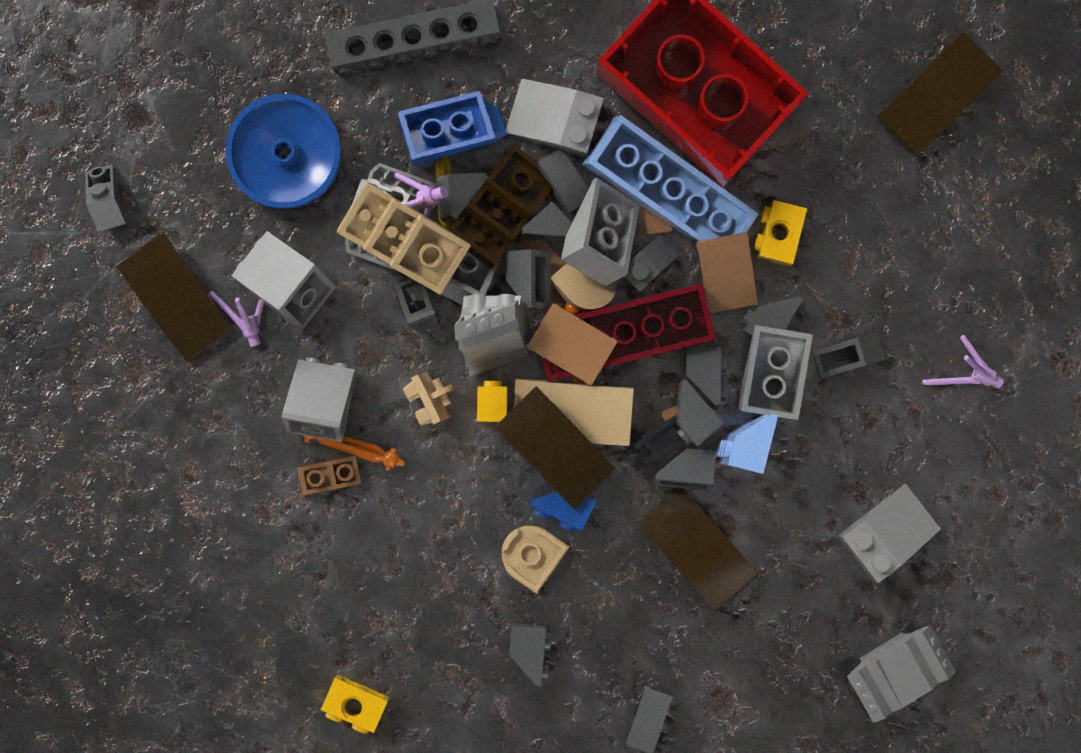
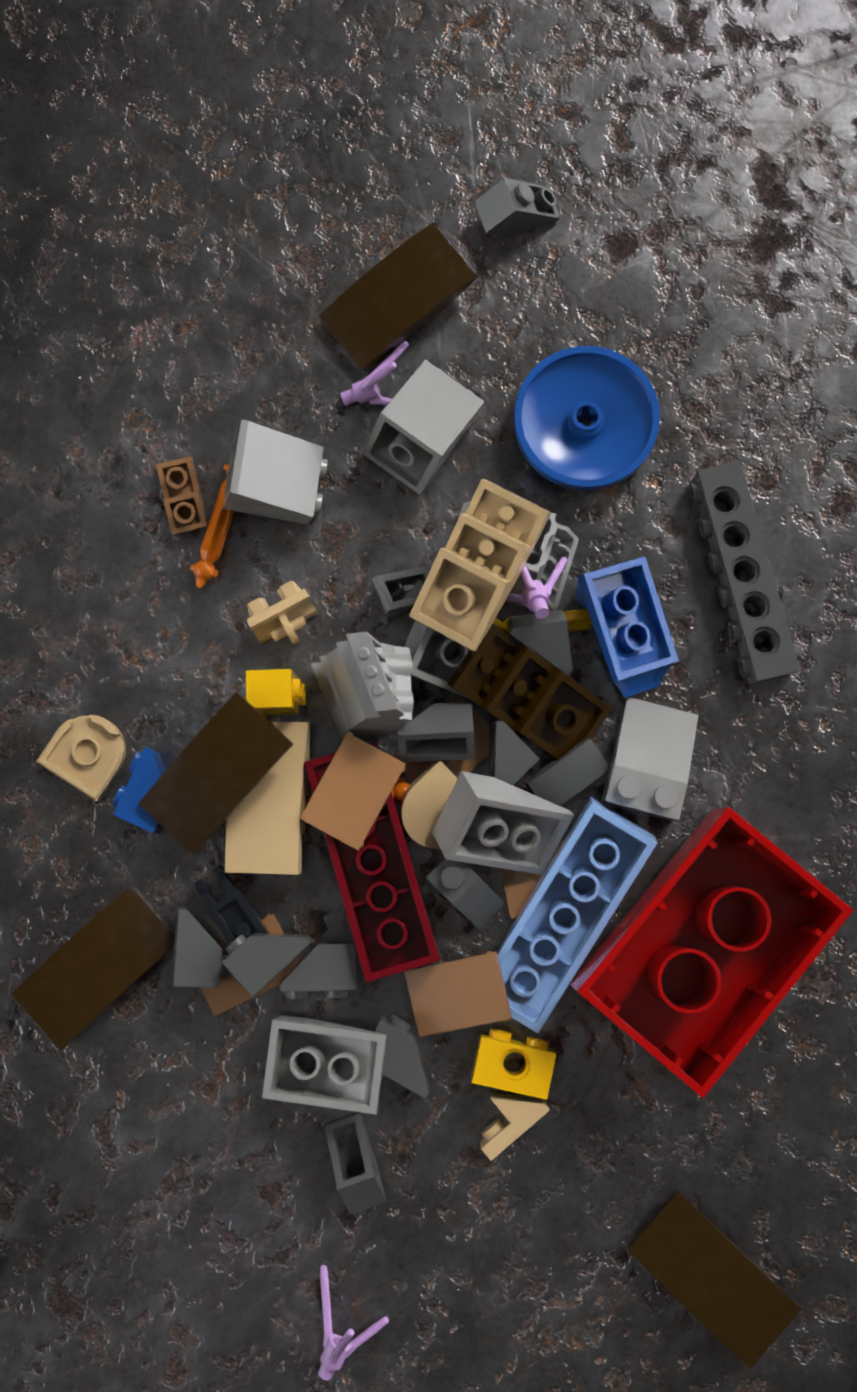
camera: 90 degrees right, 5 degrees down
light blue slope [715,414,778,474] -> none
light grey slope [838,484,941,583] -> none
none -> tan slope [480,1093,550,1161]

